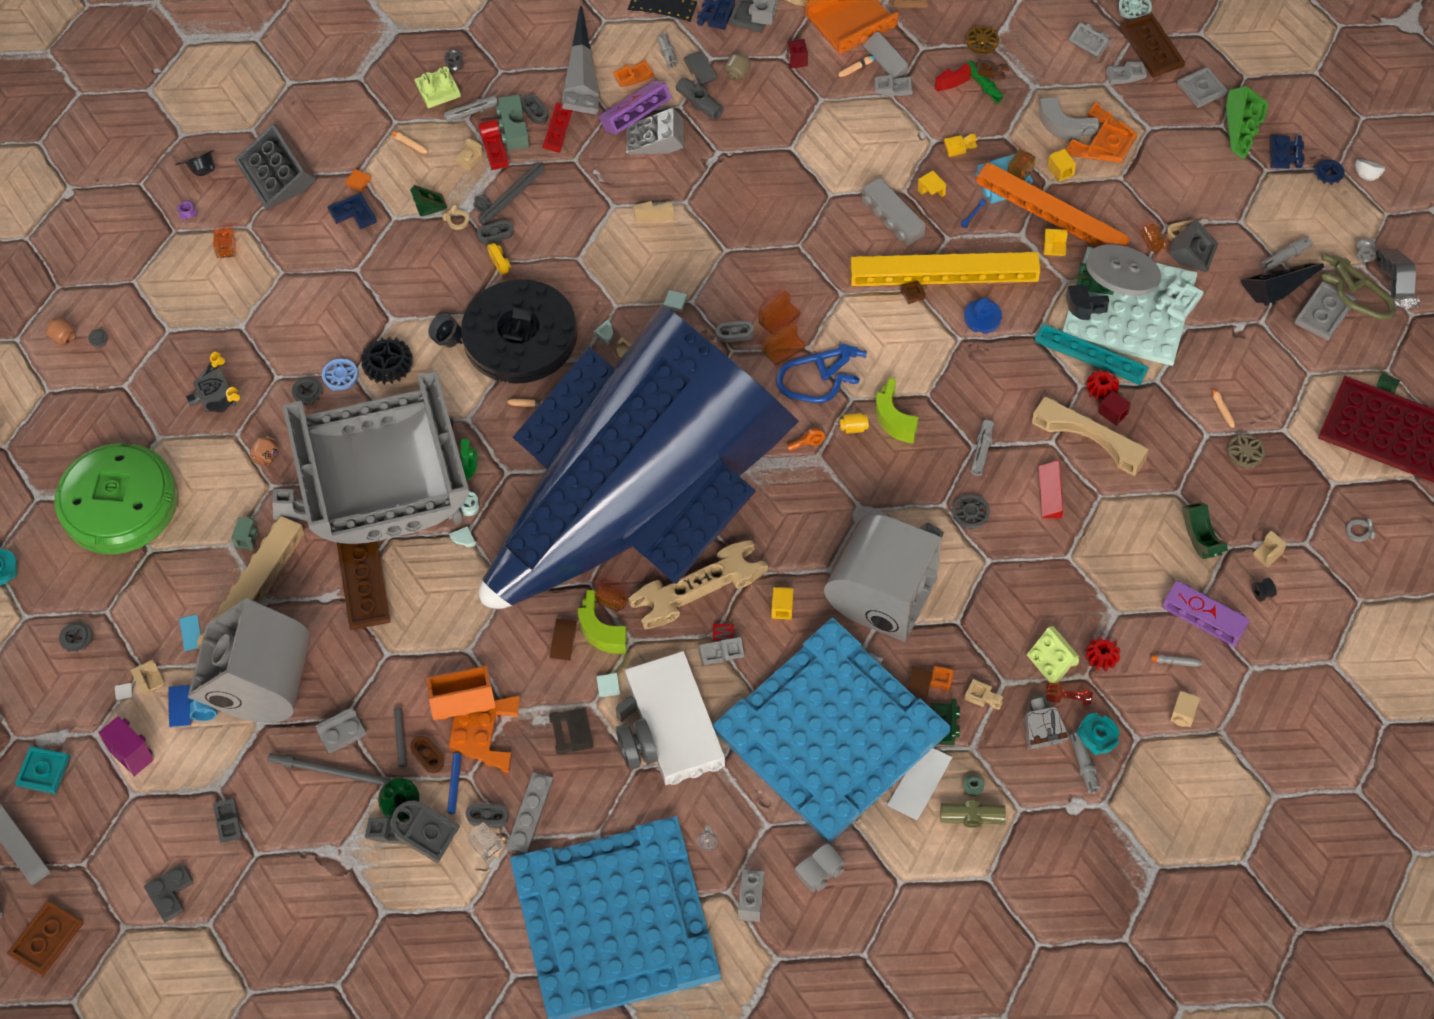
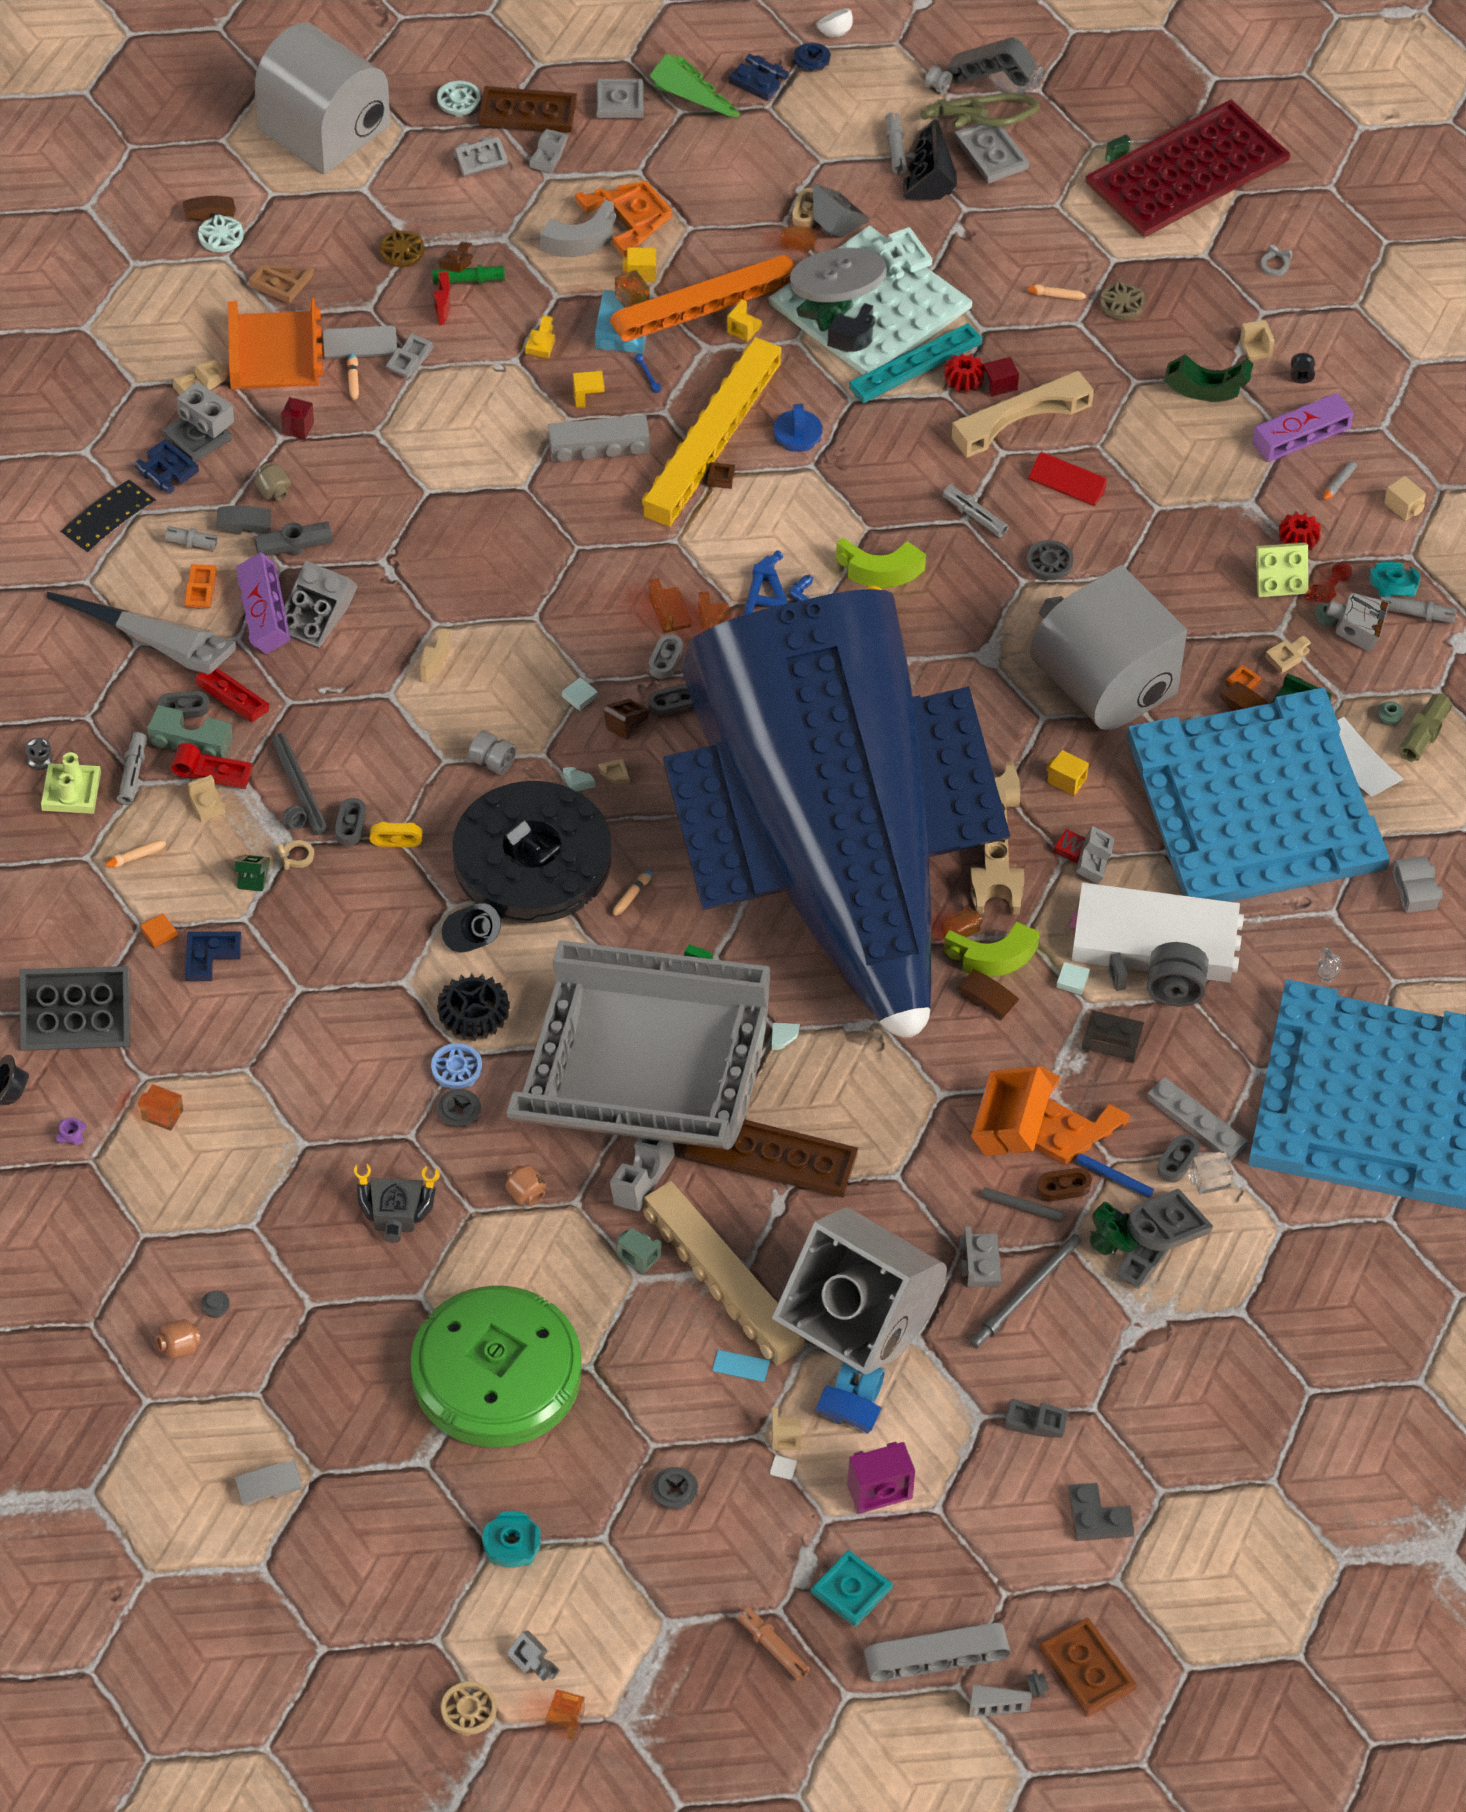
camera: 65 degrees left, 5 degrees down
light grey brick [738,869,764,922] -> none
none -> light grey wheel [468,730,517,775]
none -> dark grey plate [1026,1669,1049,1698]

